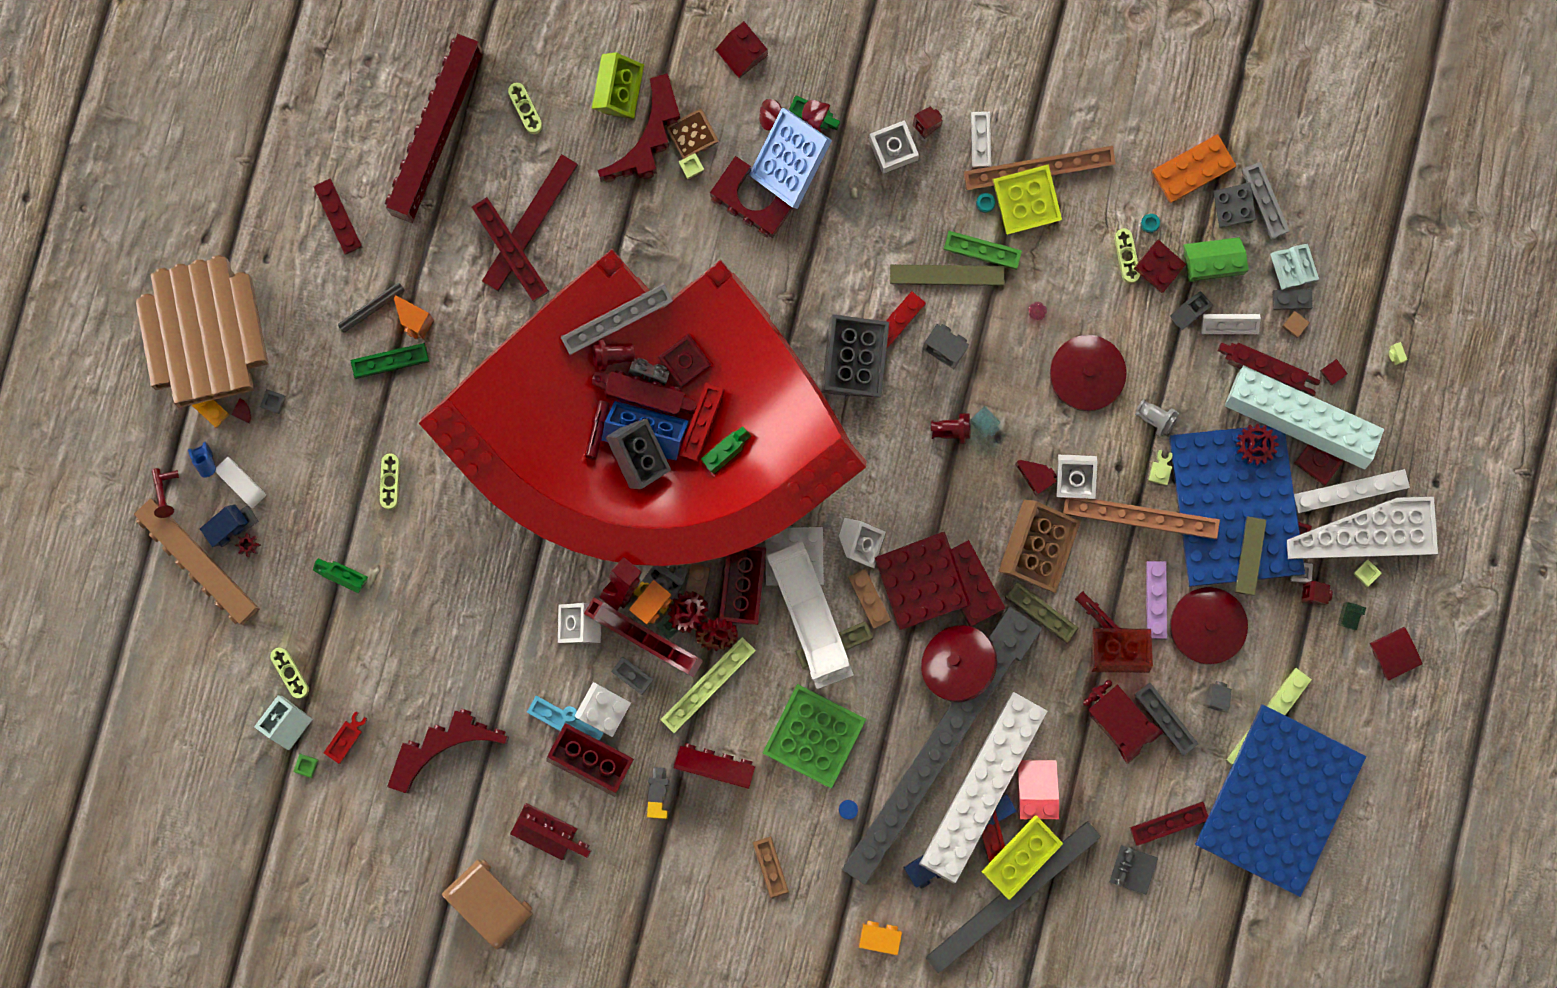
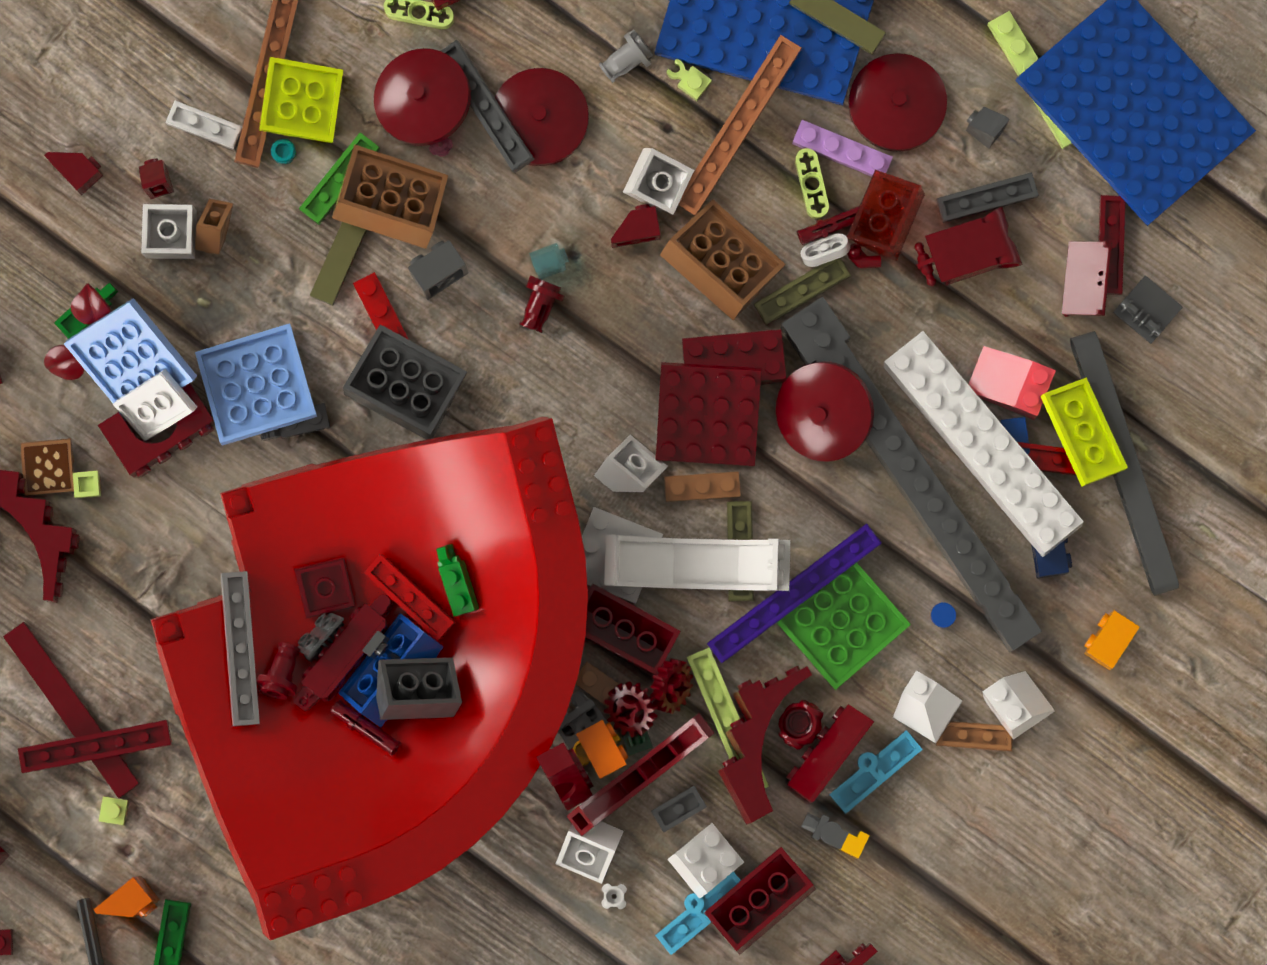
camera: 65 degrees left, 0 degrees up
none -> dark red slope [44,152,103,196]
none -> yellowish green plate [99,796,129,825]
none -> white tile [113,369,197,442]
none -> medium nougat slope [195,198,233,254]
none -> light blue plate [195,323,317,446]
none -> dark grey hinge [260,403,330,441]
none -> medium nougat slope [332,144,448,249]
none -> dark grey plate [362,631,390,659]
none -> dark red dish [374,48,471,146]
none -> dark grey tile [441,40,535,173]
none -> white plate [601,884,627,909]
none -> dark purple tile [707,523,882,664]
none -> dark red arch [718,666,812,825]
none -> dark red hair [778,700,824,750]
none -> yellowish green beam [795,148,829,220]
none -> white plate [800,233,850,267]
none -> medium azure hinge [829,730,923,814]
none -> dark red arm [847,243,881,269]
none -> white slope [893,670,962,743]
none -> white slope [982,671,1055,740]
none -> door [1062,241,1112,317]

